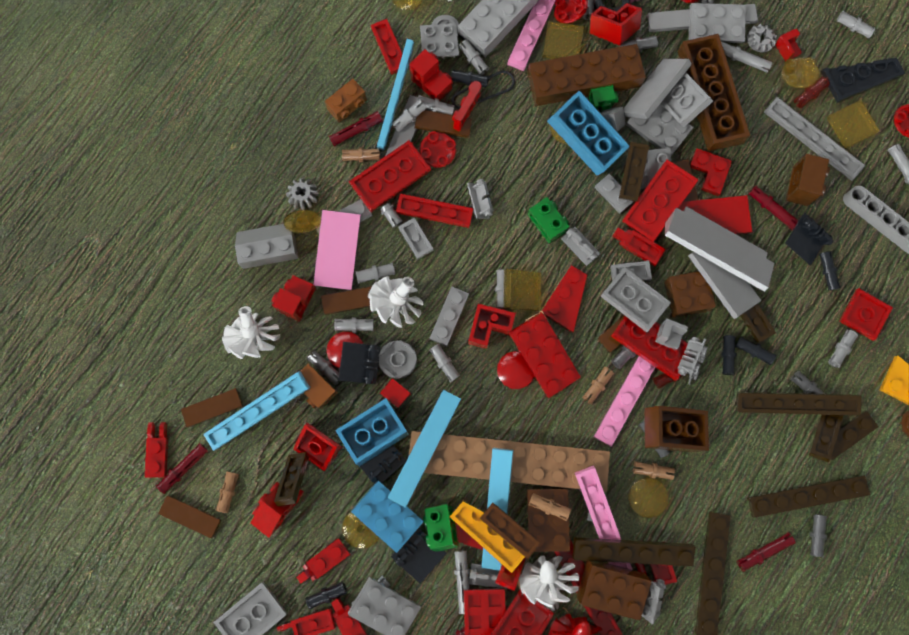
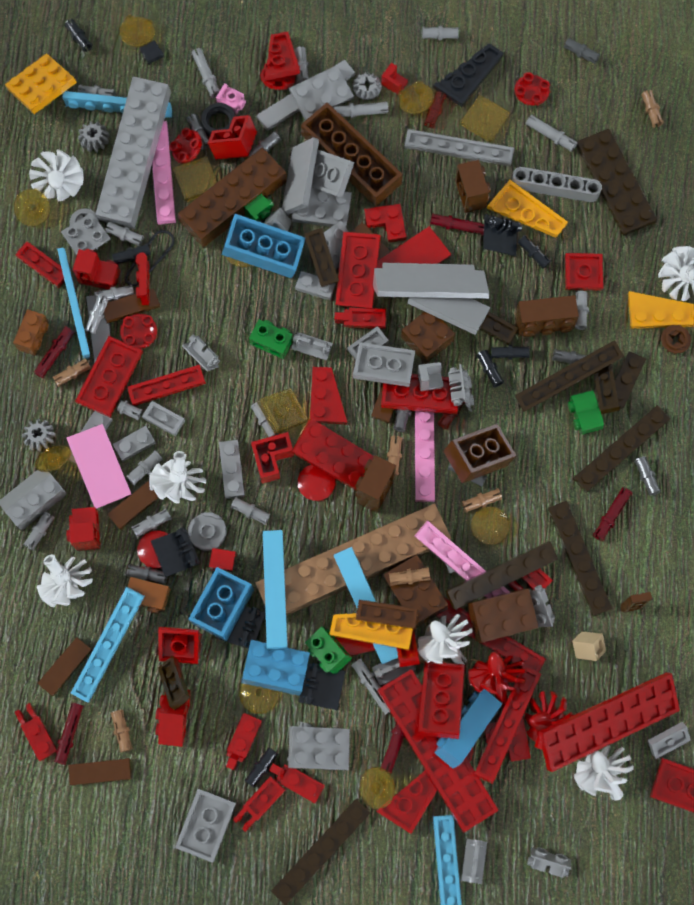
camera: 30 degrees left, 5 degrees down
none -> light grey pin [23,511,55,551]
none -> light grey plate [113,426,156,462]
none -> reddish brown brick [355,455,396,513]
none -> light orange wing [487,180,568,238]
none -> reddish brown brick [515,295,579,337]
none -> green brick [568,390,604,435]

